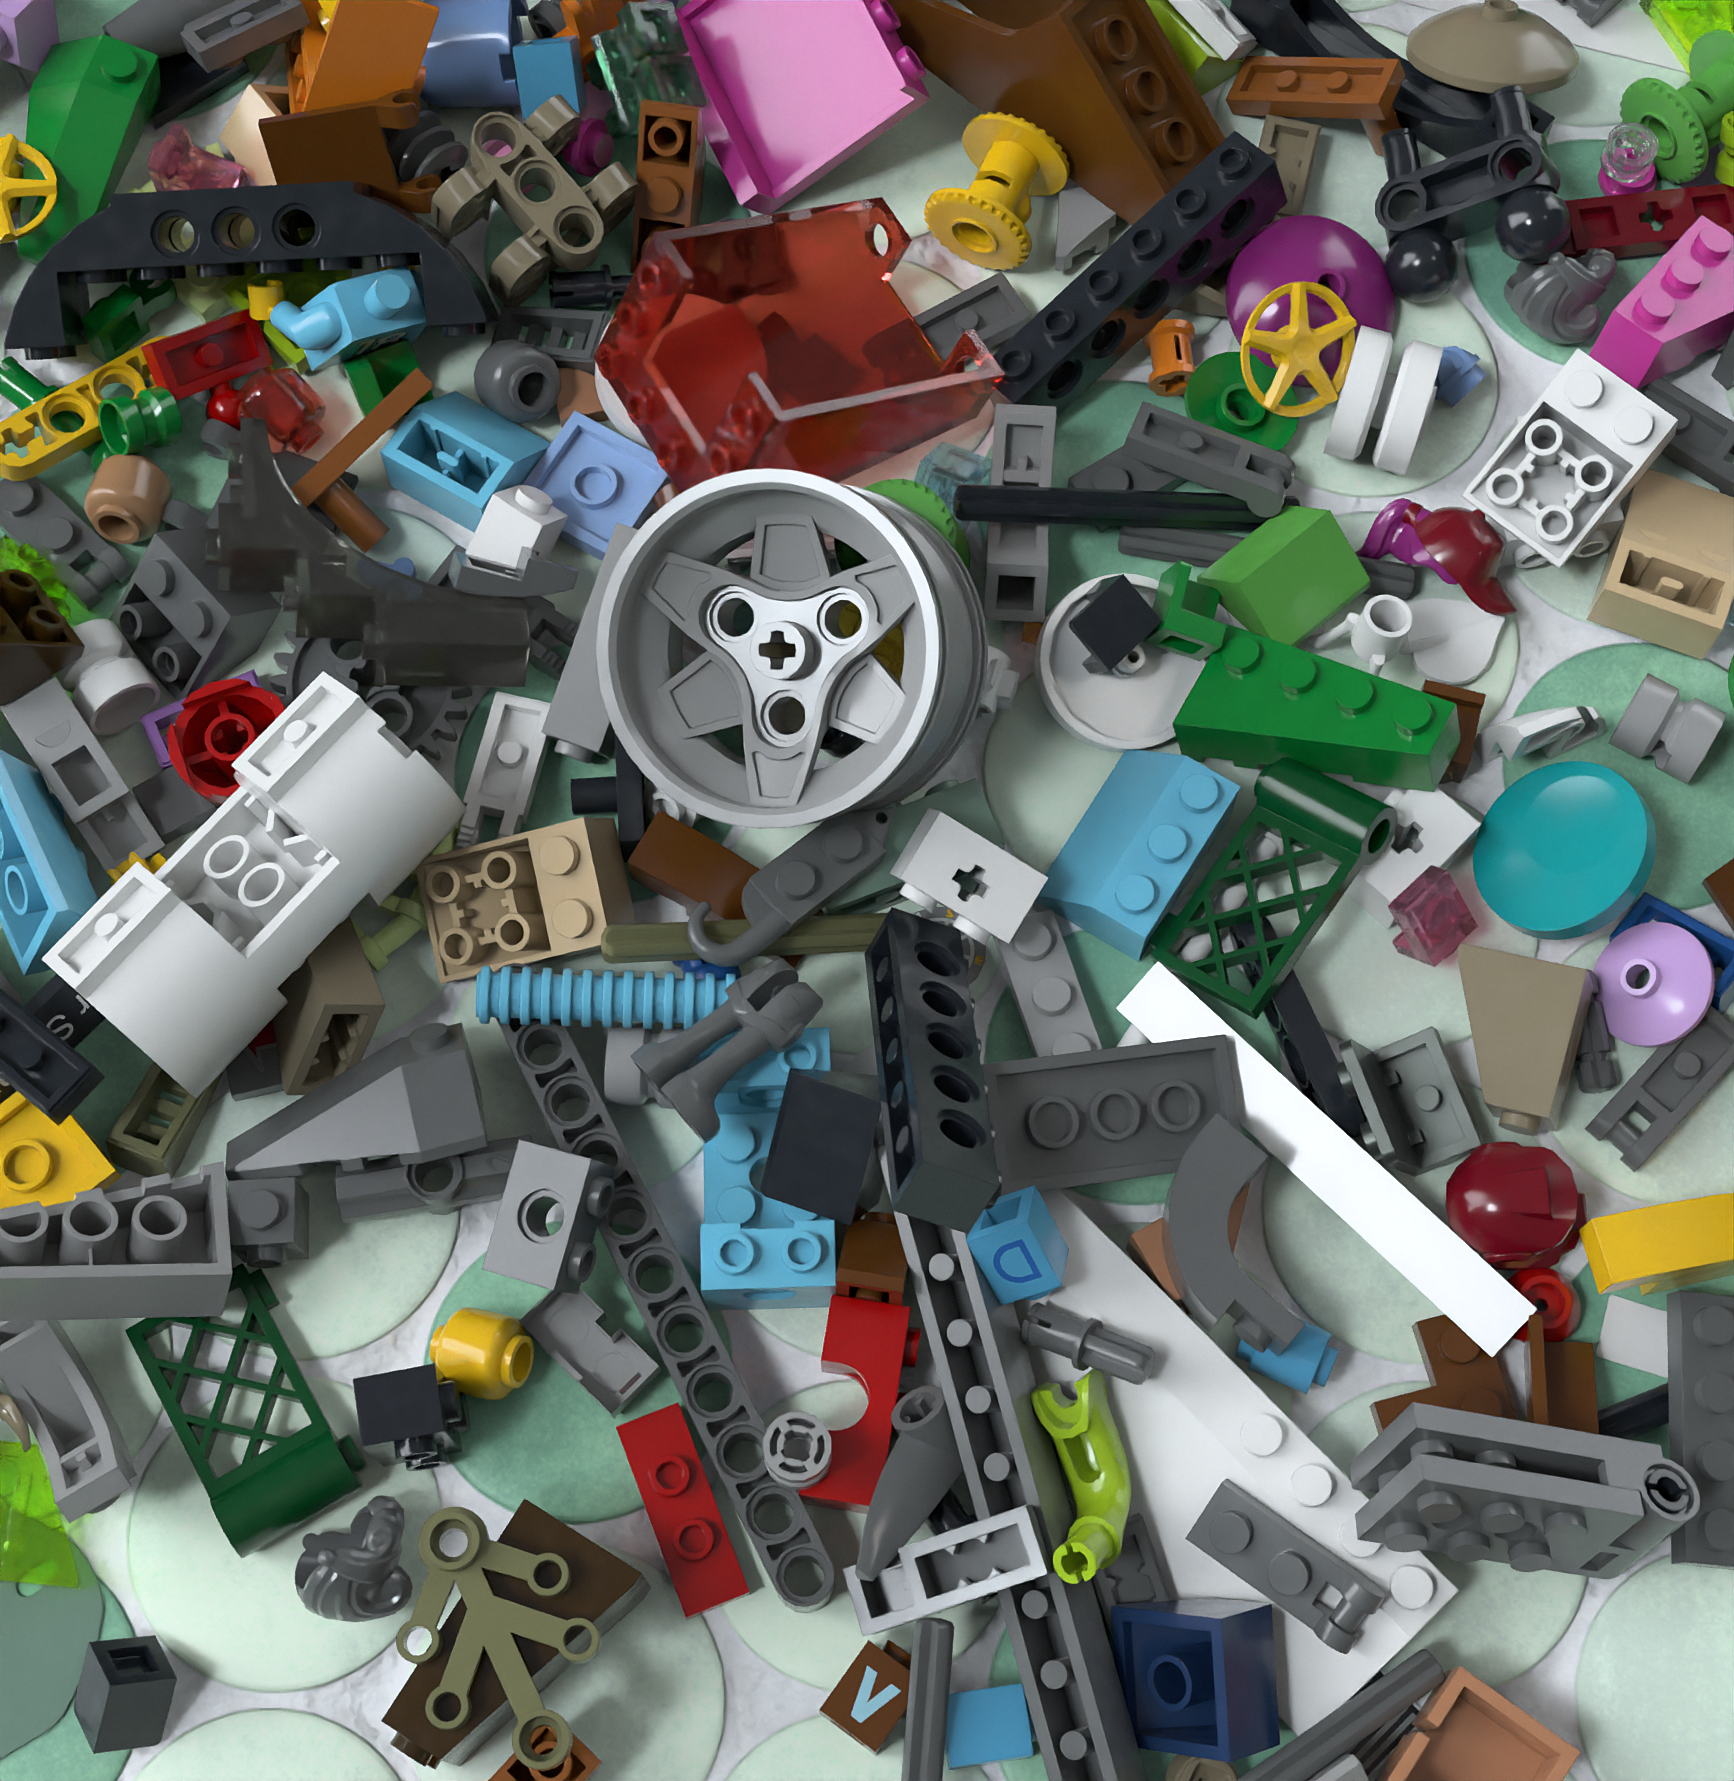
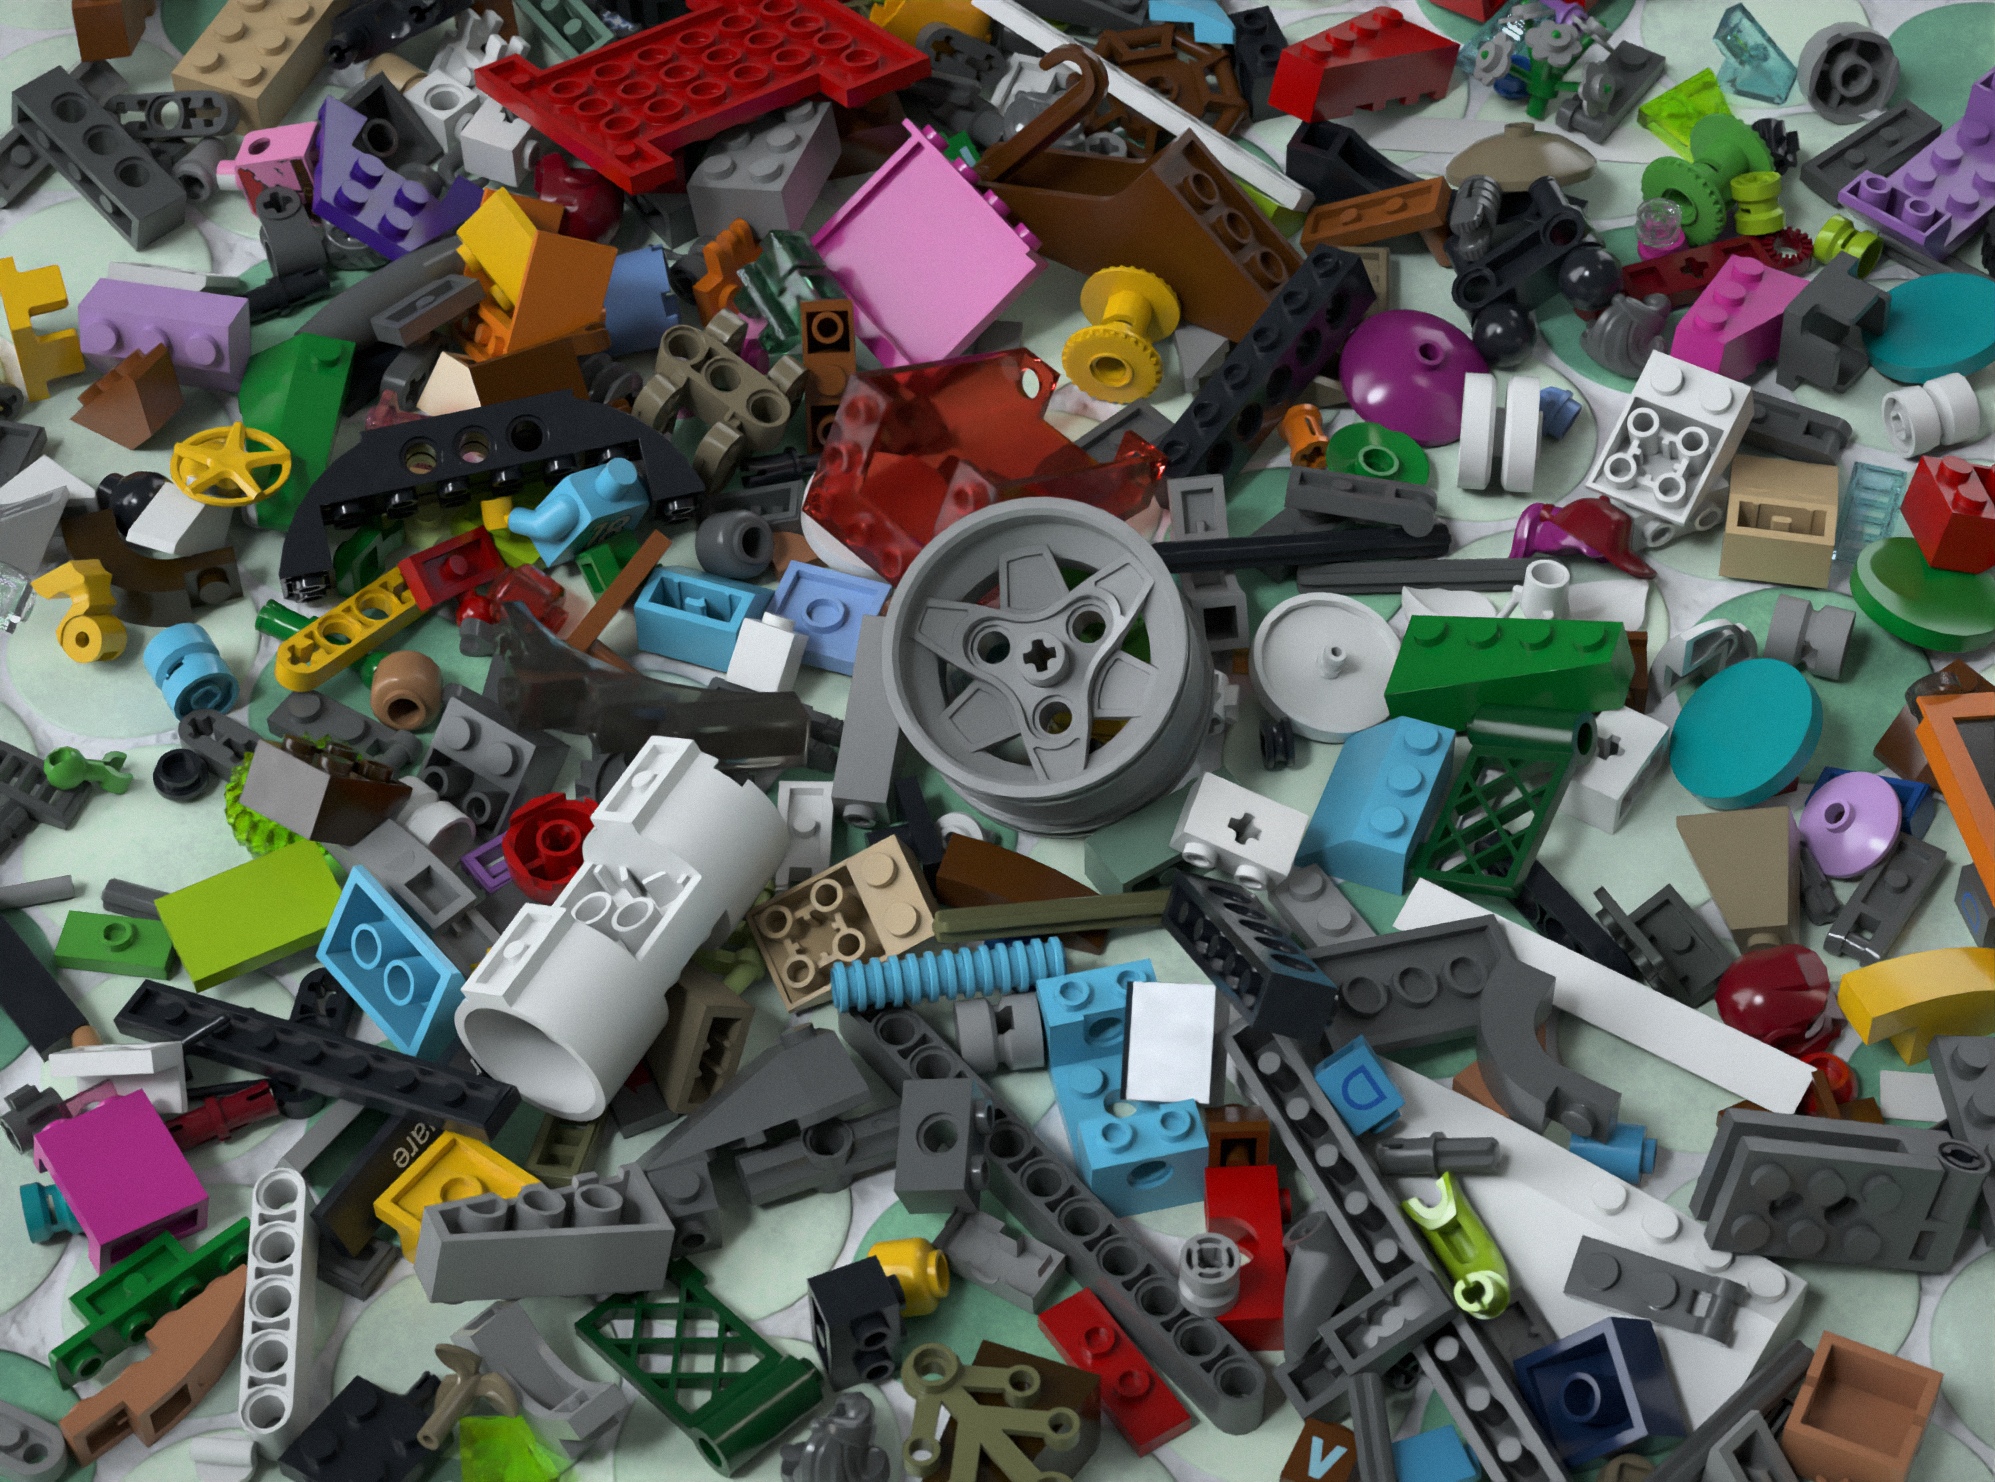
camera: 10 degrees left, 20 degrees down
green wheel [98,386,182,456] -> none
dark grey slope [448,546,579,597] -> none
dark azure brick [512,35,587,119] -> none
dark grey piece [630,957,824,1144] -> none
dark grey plate [687,807,895,967] -> none
black panel [1069,574,1162,674] -> none
green panel [1143,560,1227,661] -> none
bright green slope [1197,505,1371,648] -> none
yellow wheel [1240,281,1357,417] -> none
clear pink bracket [1388,865,1478,967] -> none
none -> dark grey beam [379,330,453,413]
none -> light grey piece [973,320,1023,364]
none -> black bush [1259,717,1295,769]
none -> dark grey hinge [1450,175,1503,262]

